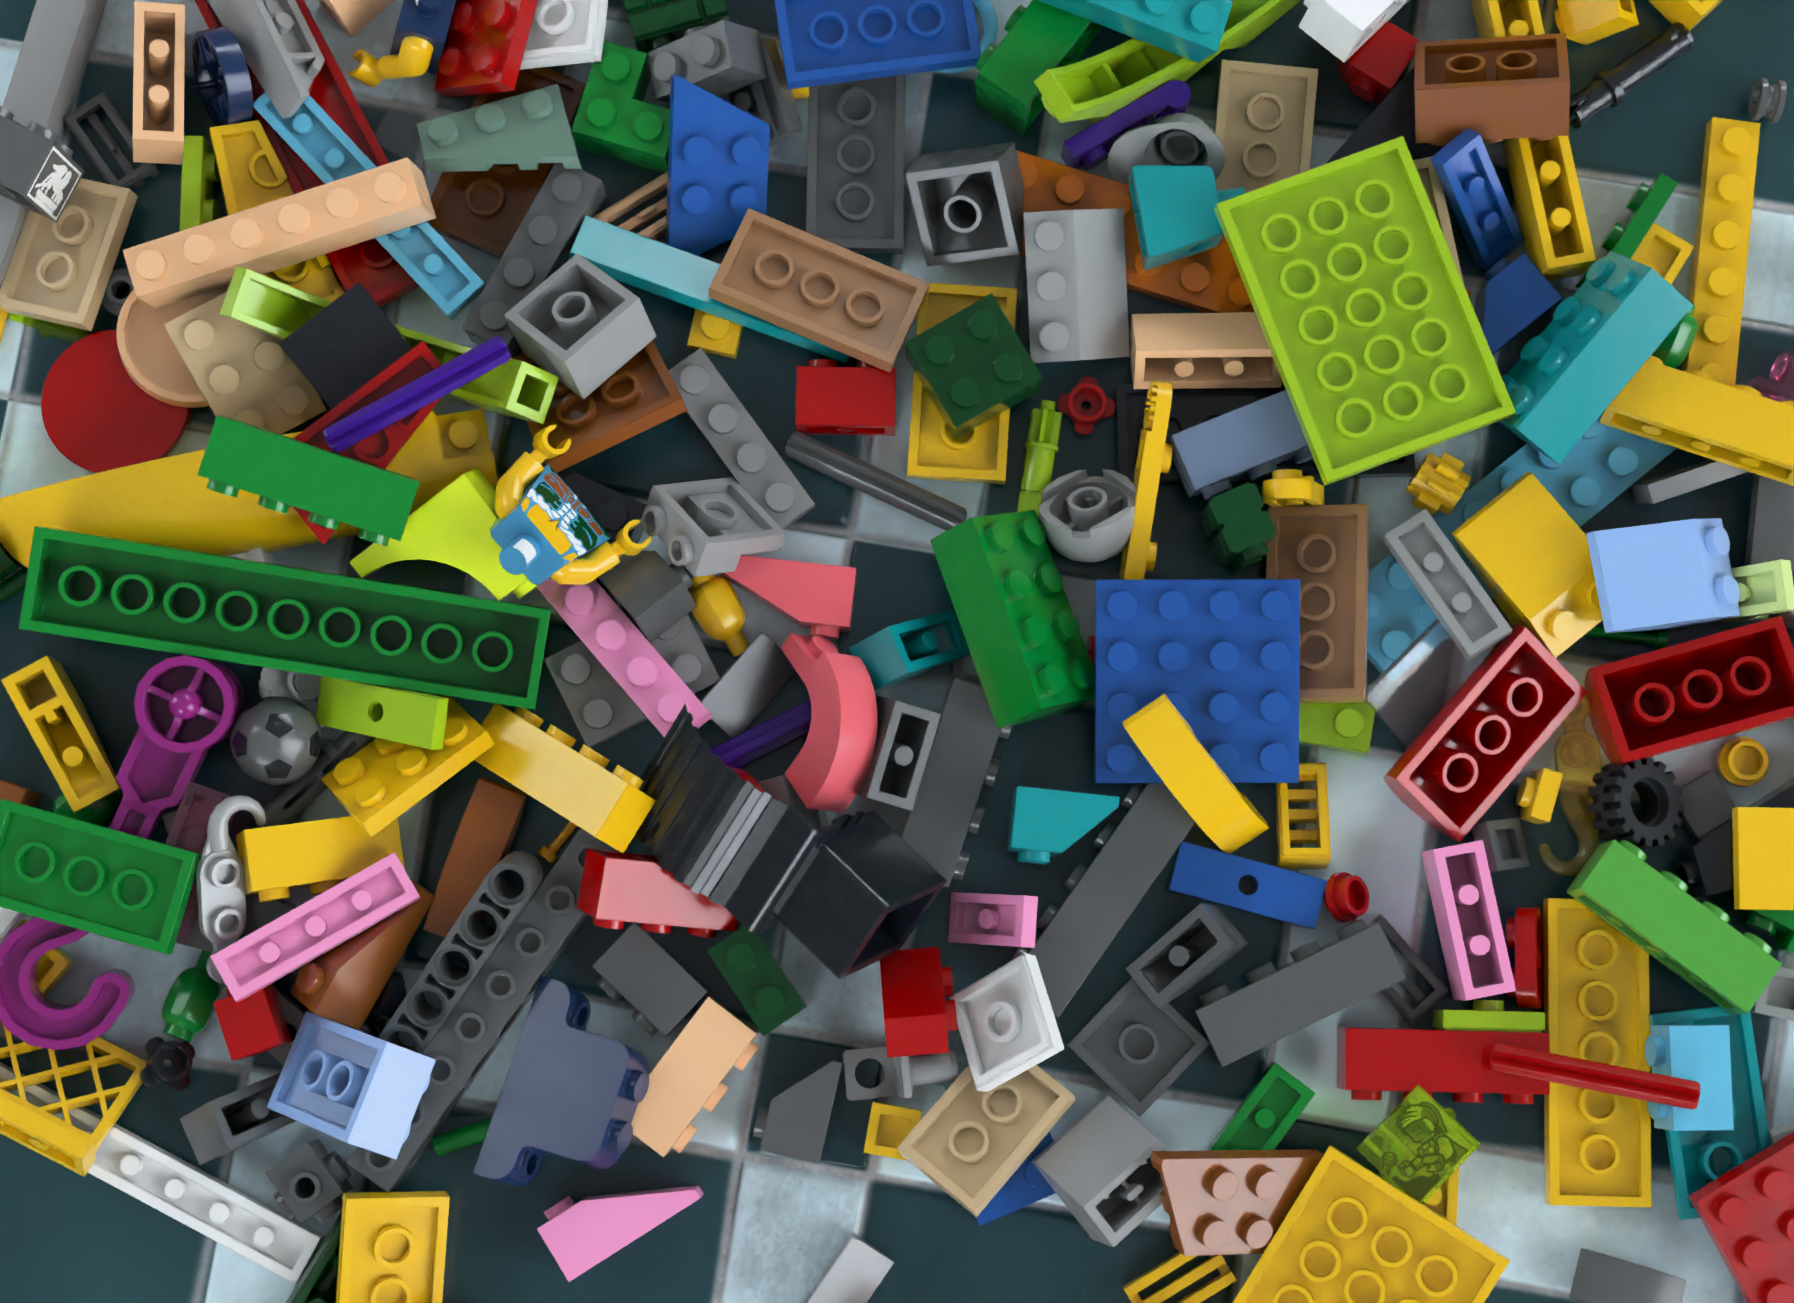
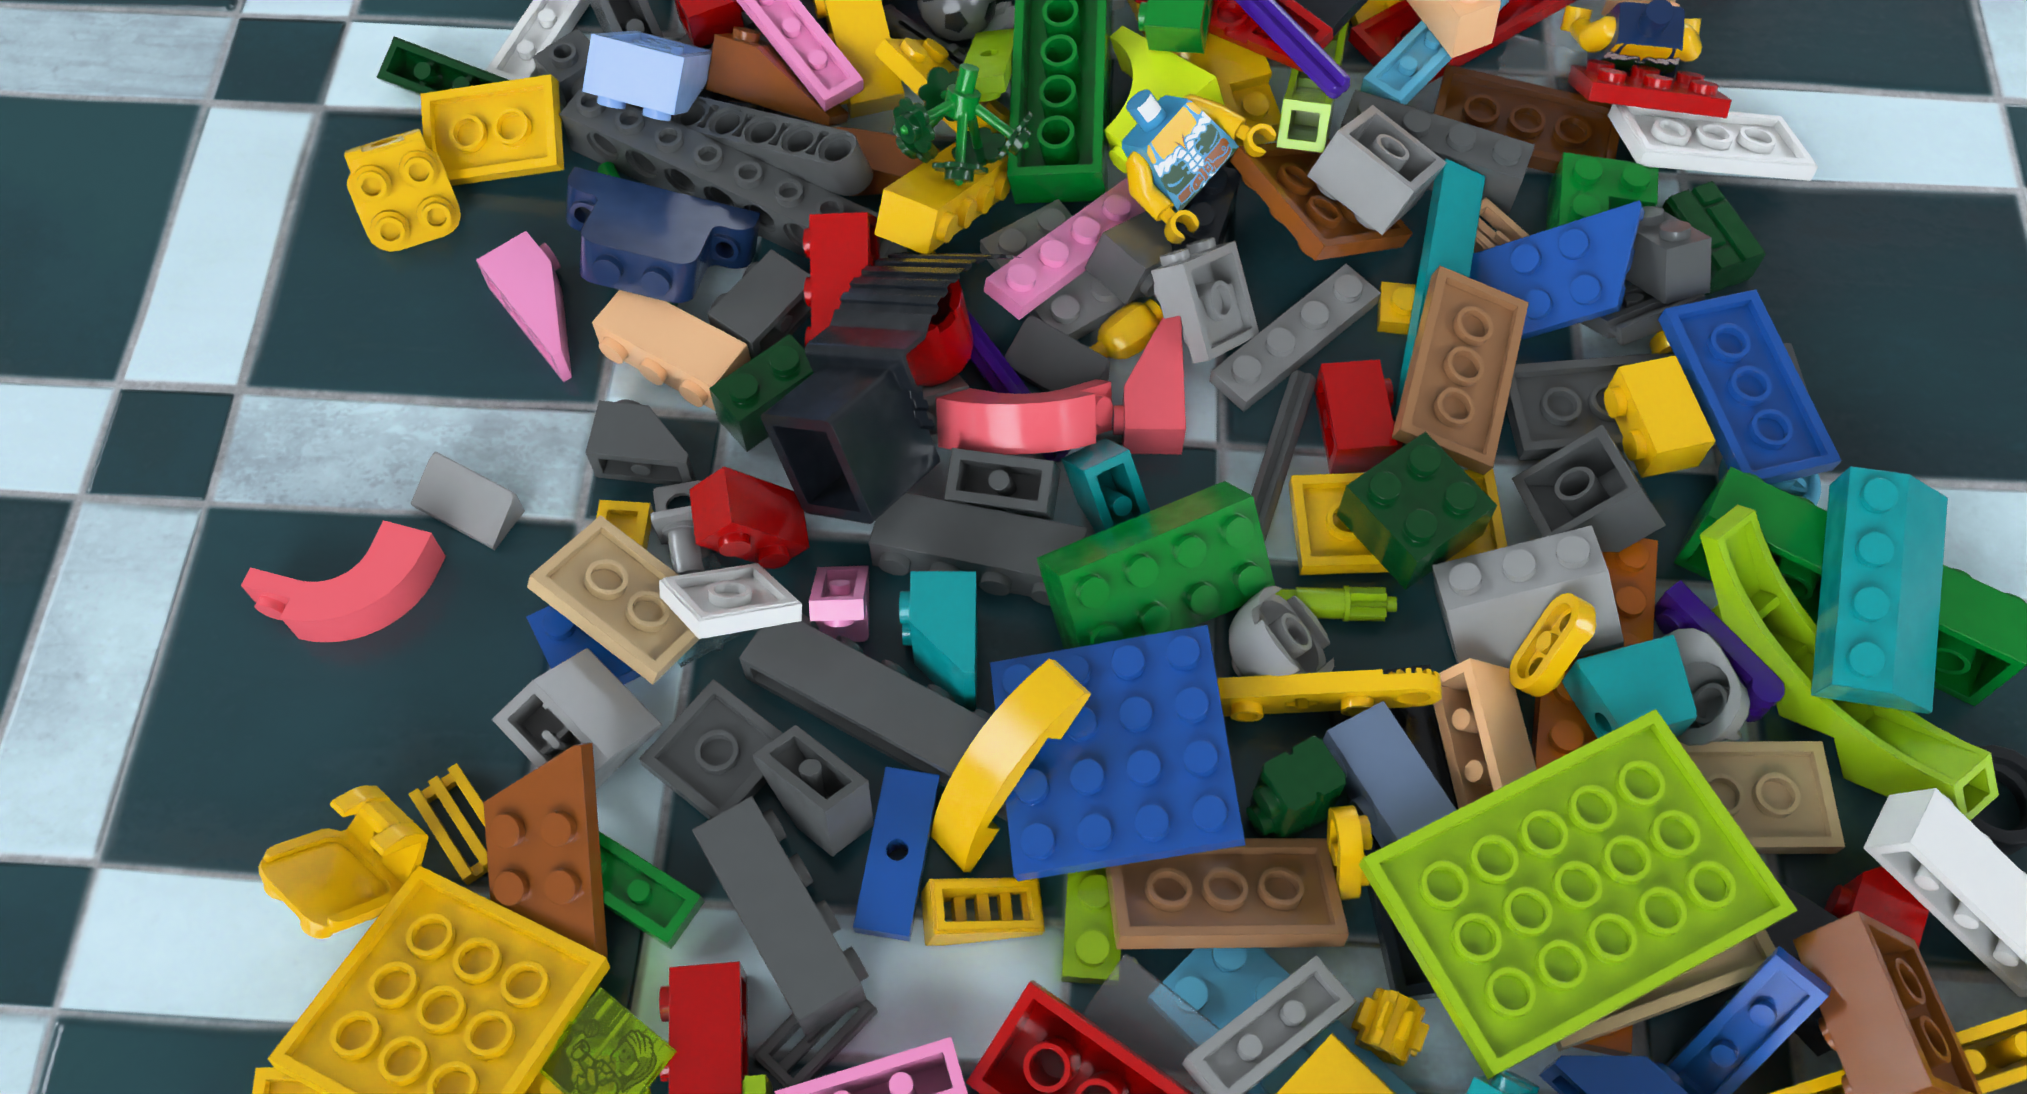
camera: 85 degrees right, 20 degrees down
sand green wing [416,84,582,172] -> none
red plate [1057,377,1115,435] -> none
red plate [1323,872,1369,923] -> none
none -> dark green plant [892,63,1034,186]
none -> yellow plate [1509,593,1596,697]
none -> yellow brick [1604,355,1716,478]

